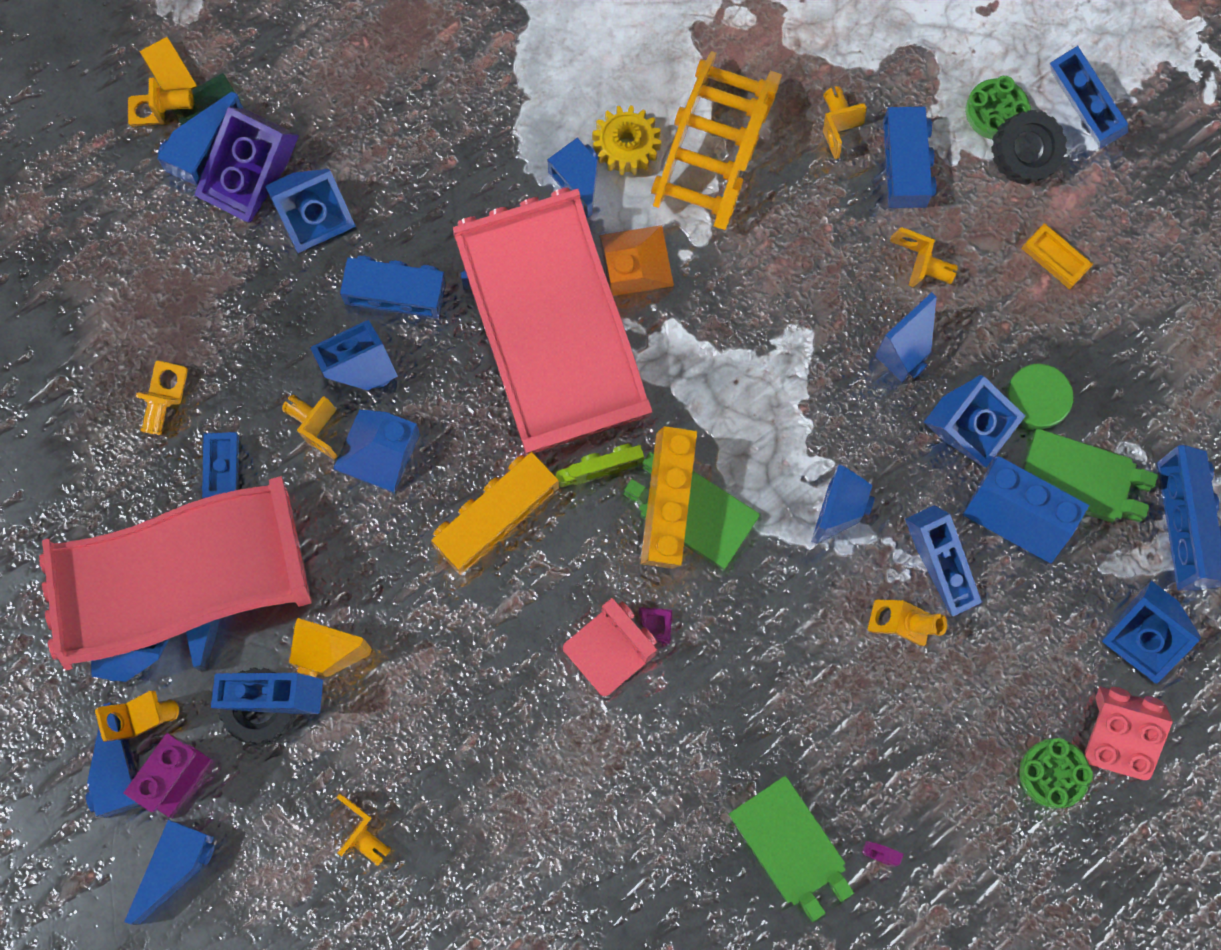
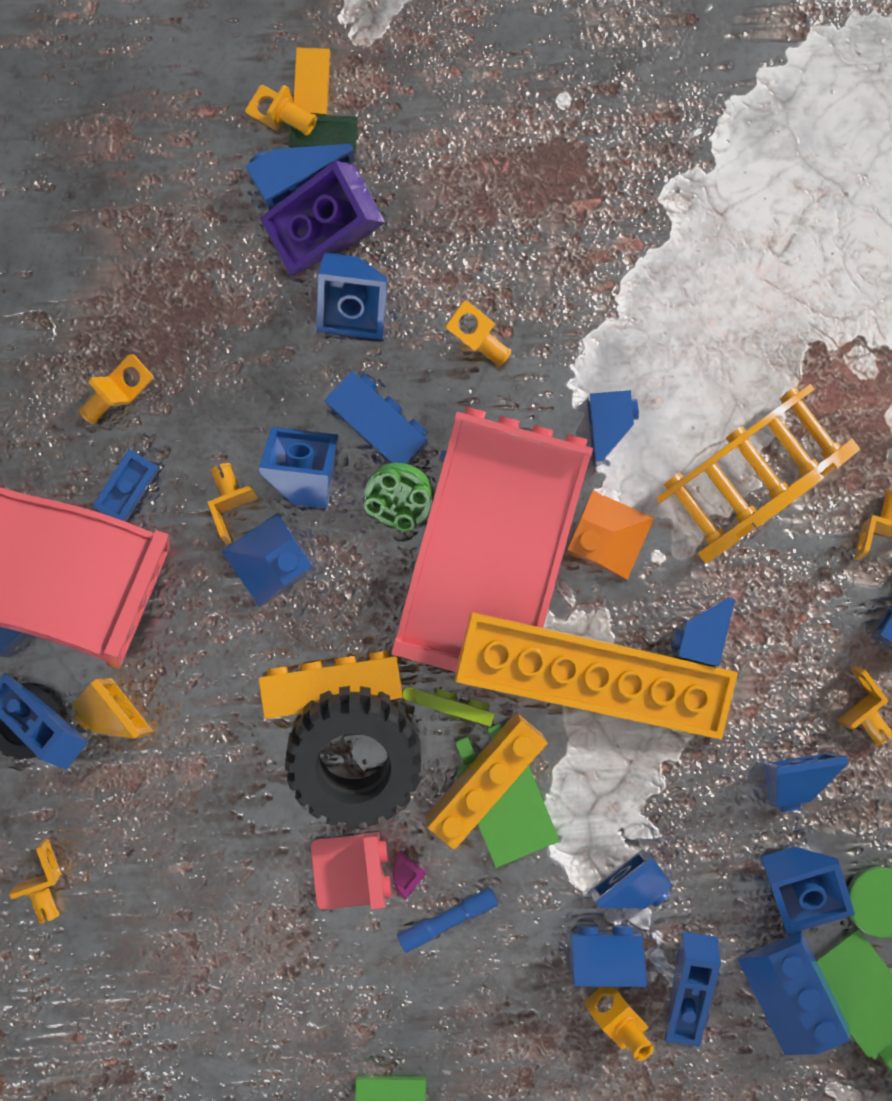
camera: 40 degrees right, 10 degrees up
yellow gear [592,105,661,175] -> none
none -> black tyre [285,686,421,828]
none -> bright green tile [364,463,434,532]
none -> blue piece [397,886,499,953]
none -> light orange bracket [445,301,512,367]
none -> light orange plate [454,611,738,740]
none -> blue slope [569,924,647,987]
none -> blue slope [670,597,735,667]

